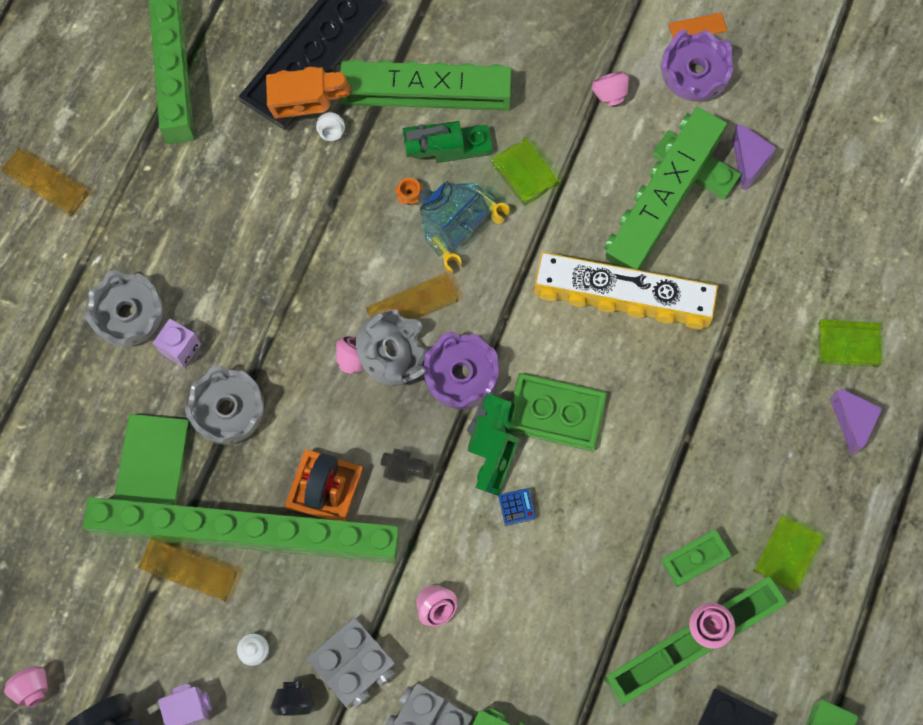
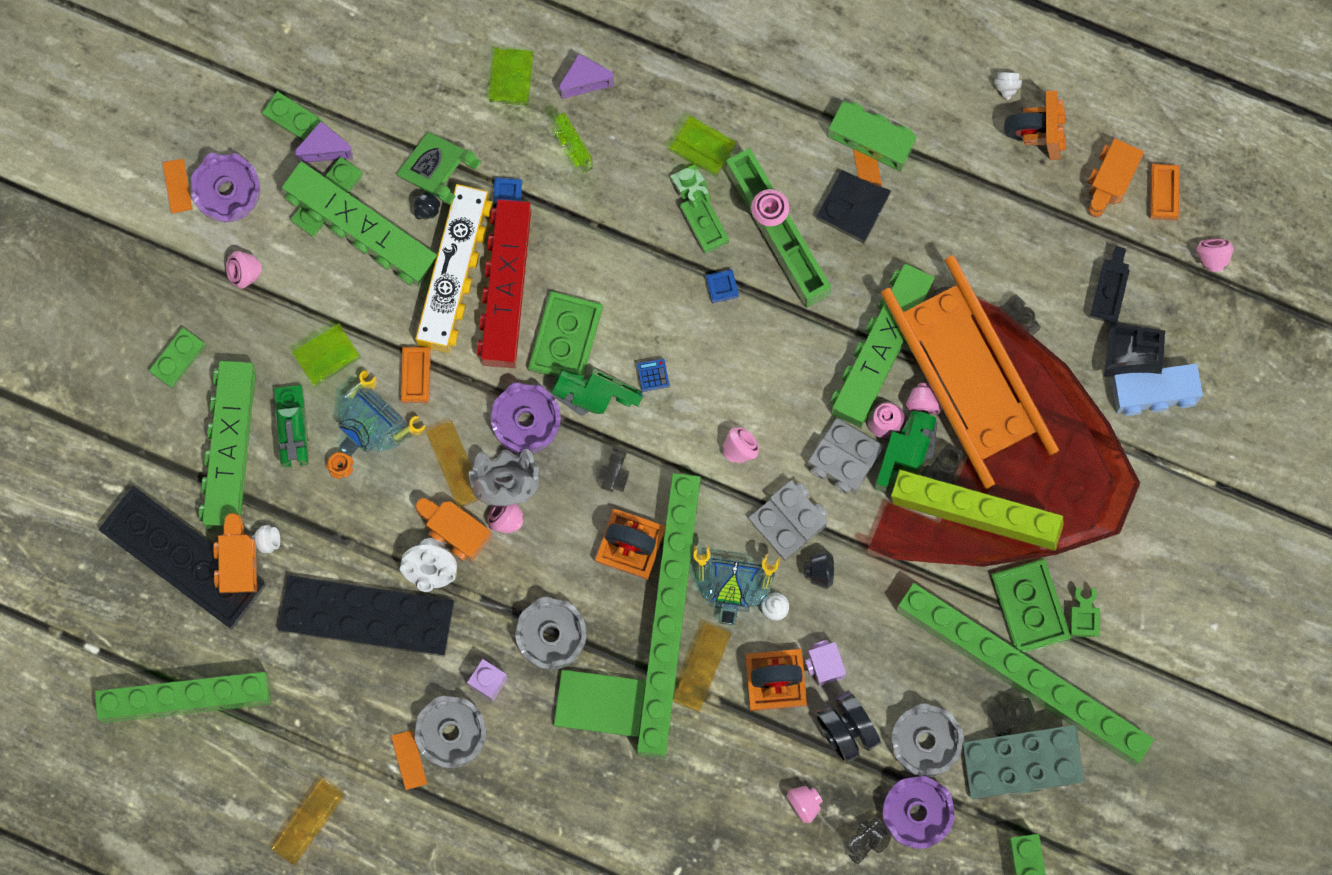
camera: 90 degrees left, 5 degrees up
none -> bright green plate [149,328,206,389]
none -> bright green plate [262,91,323,141]
none -> black plate [278,575,455,657]
none -> orange sticker [391,730,427,790]
none -> bright green flag [396,132,481,204]
none -> white plate [400,538,457,592]
none -> orange tile [401,347,431,403]
none -> black plate [412,192,440,220]
none -> orange hinge [415,498,492,562]
none -> red brick [477,200,532,369]
none -> blue tile [493,178,522,207]
none -> clear neon green plate [554,112,593,174]
none -> bright green plate [670,164,711,208]
none -> clear light blue torso [693,545,780,626]
none -> blue tile [706,269,739,304]
none -> orange plate [745,649,807,711]

